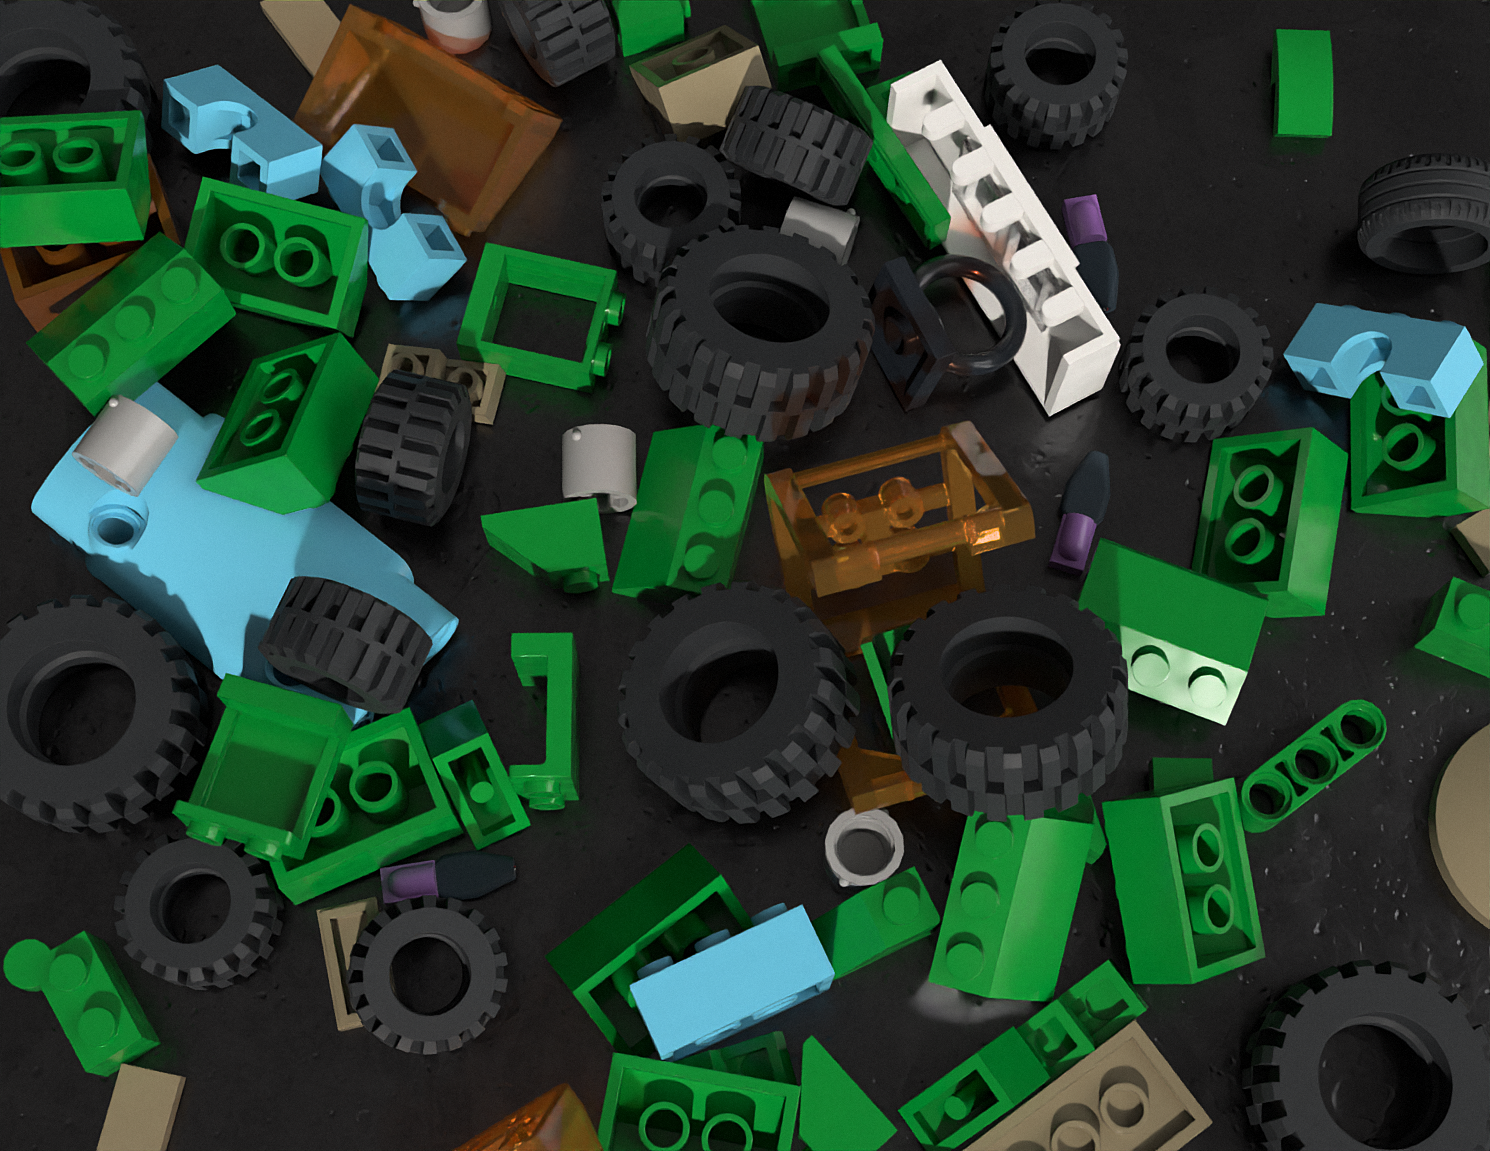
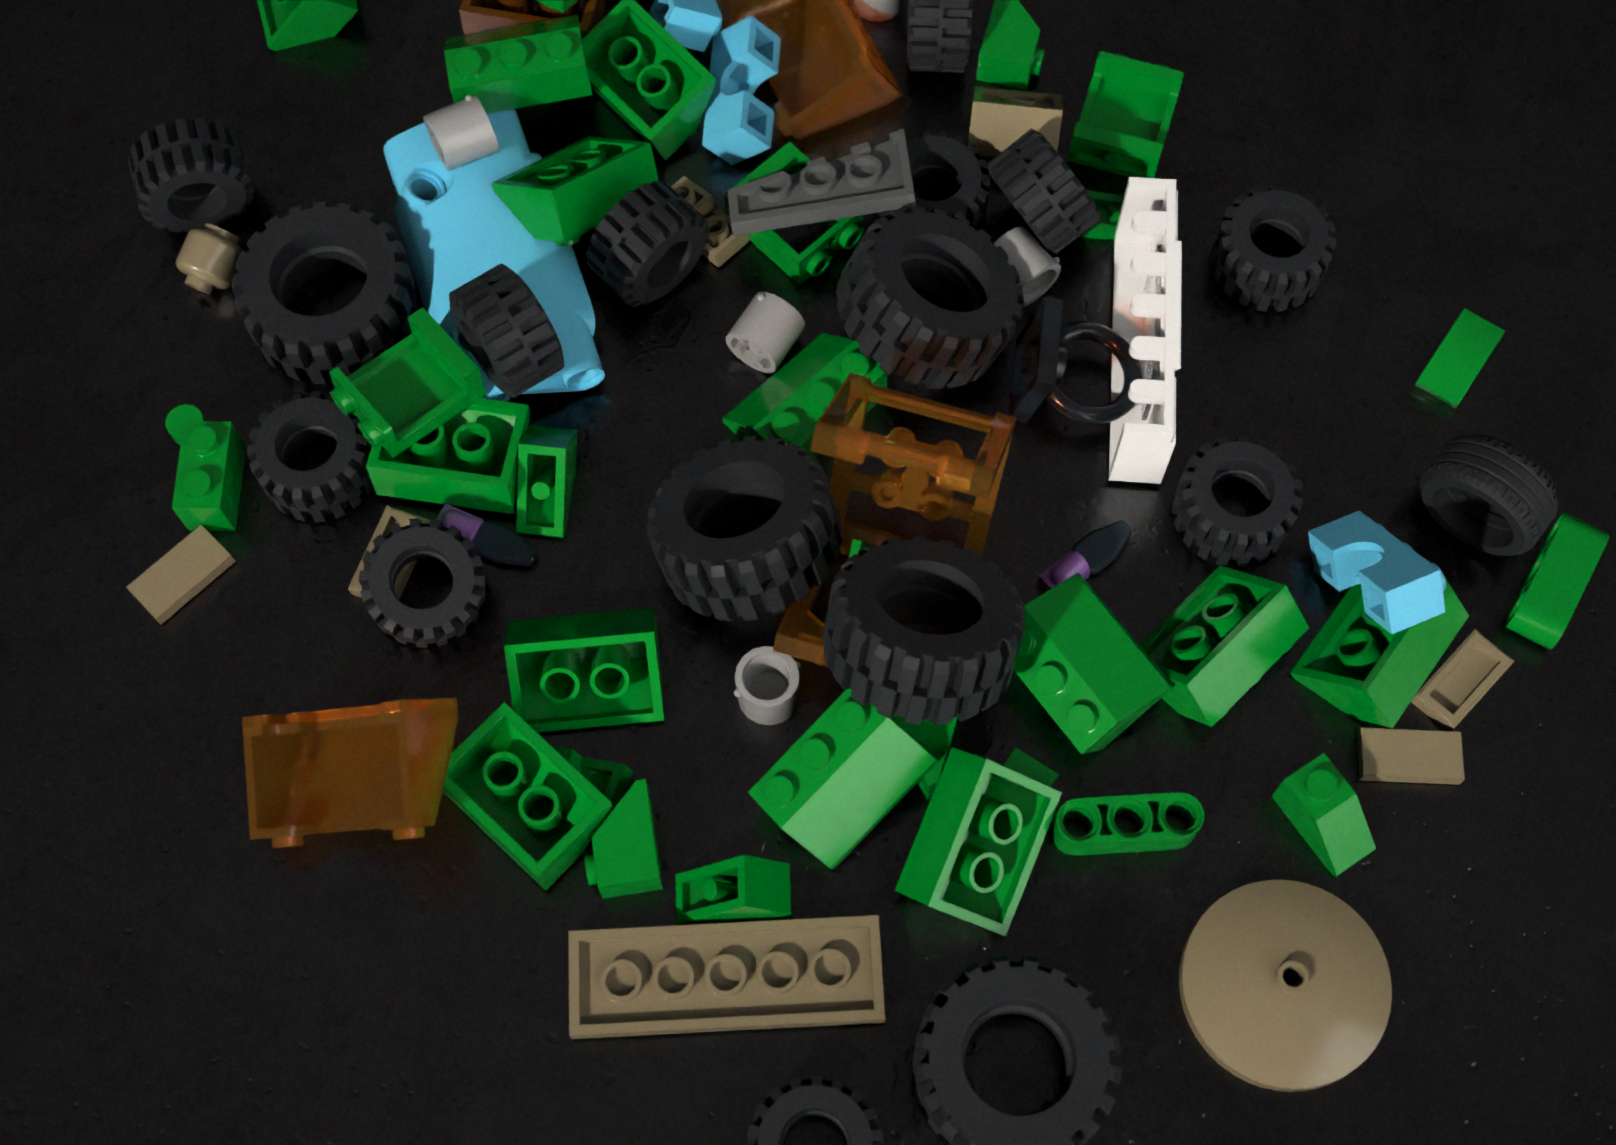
camera: 35 degrees right, 5 degrees down
green slope [481,498,610,593] -> none
green panel [509,633,581,810] -> none
medium azure slope [629,903,835,1062] -> none
green slope [811,866,942,981] -> none
green tile [815,44,951,250] -> none
green slope [1016,958,1149,1085] -> none
piece [1061,194,1119,314] -> none
none -> dark grey wing [728,128,916,236]

